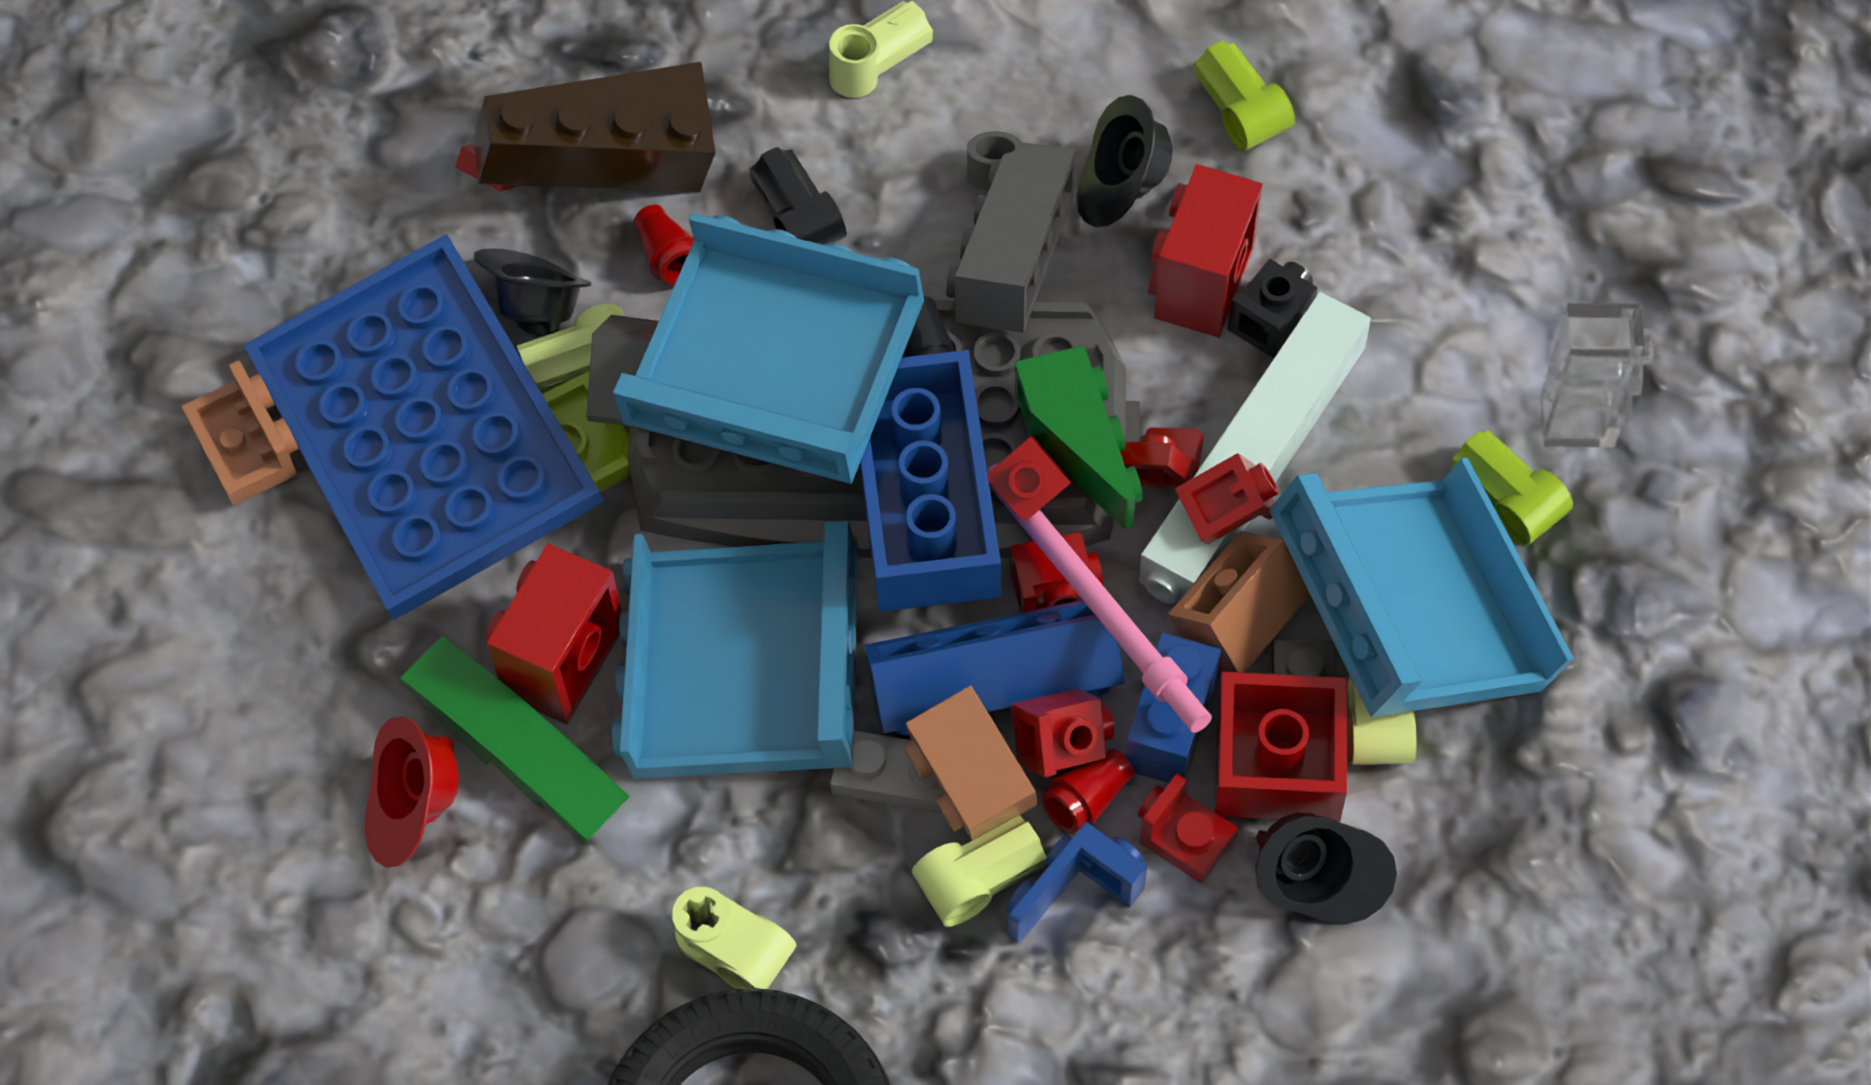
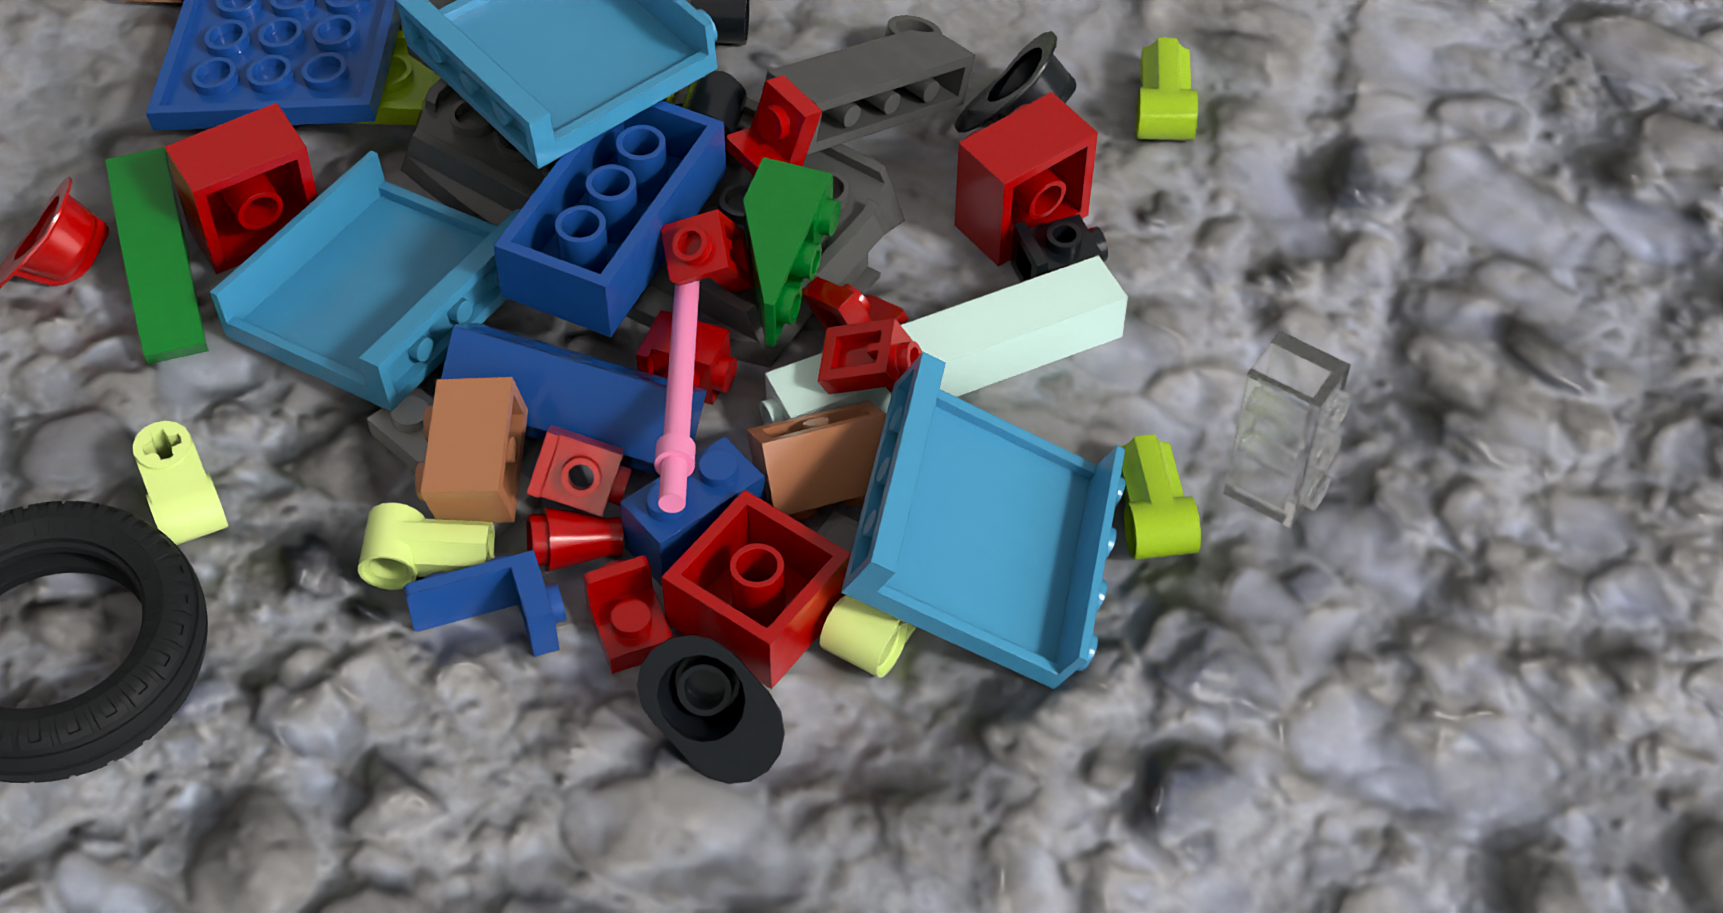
camera: 30 degrees right, 10 degrees down
none -> red bracket [725,75,822,176]

